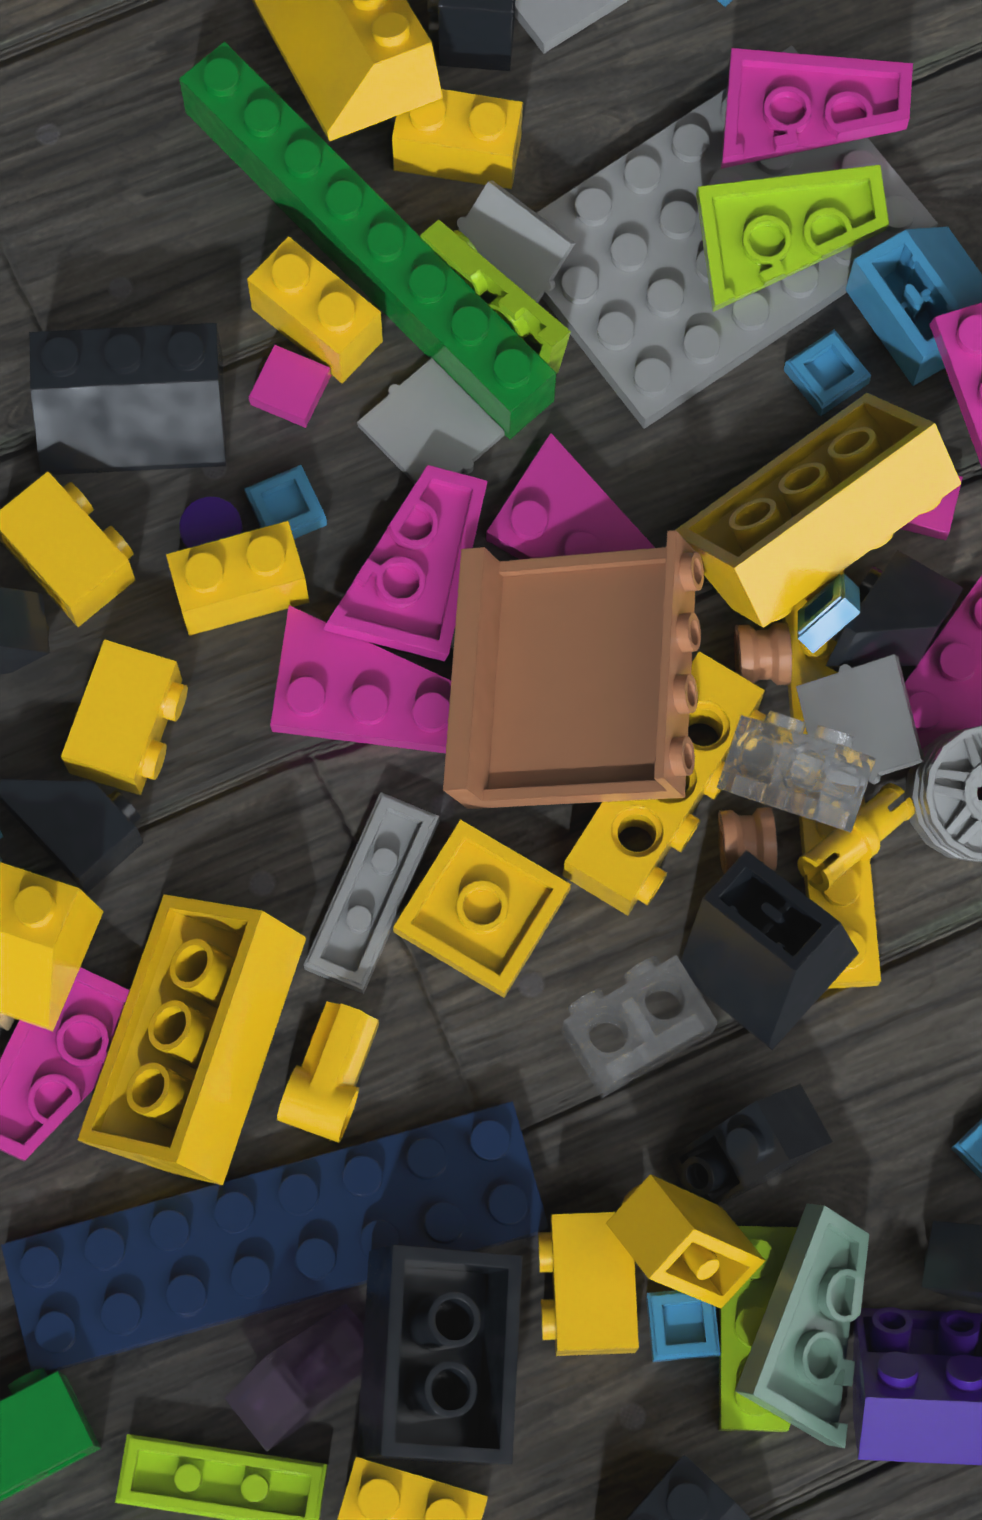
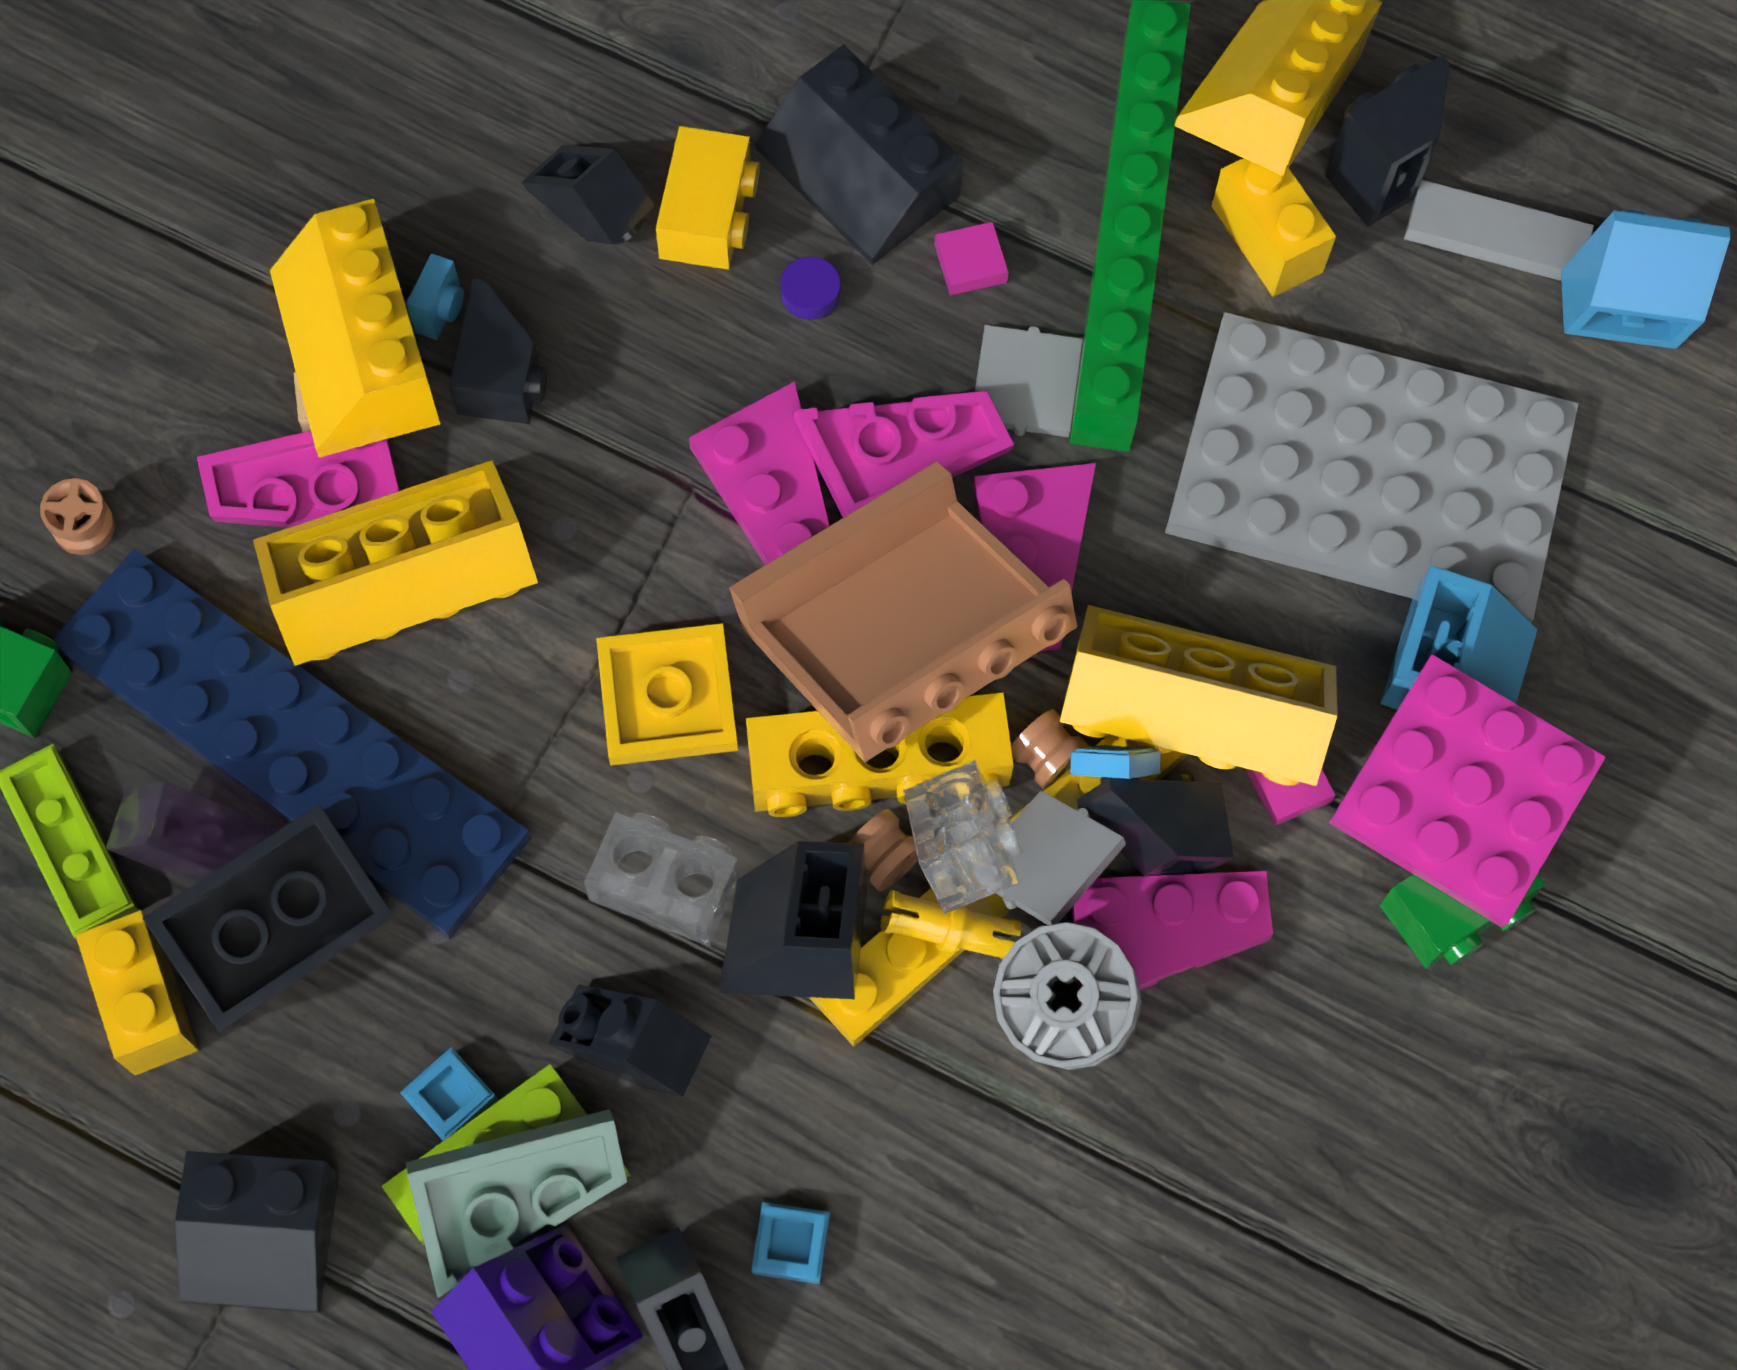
camera: 50 degrees right, 5 degrees down
yellow brick [61,639,188,796] -> none
yellow brick [166,521,309,636] -> none
dark azure tile [245,465,327,539] -> none
yellow brick [247,236,383,384] -> none
yellow piece [277,1001,379,1143] -> none
light grey tile [303,792,440,994] -> none
lime wing [420,219,571,374] -> none
light grey piece [457,180,575,303] -> none
yellow brick [538,1212,639,1356] -> none
yellow brick [606,1174,766,1309] -> none
lime wing [696,165,889,312] -> none
dark pink wing [721,48,913,169] -> none
dark azure tile [784,329,871,416] -> none

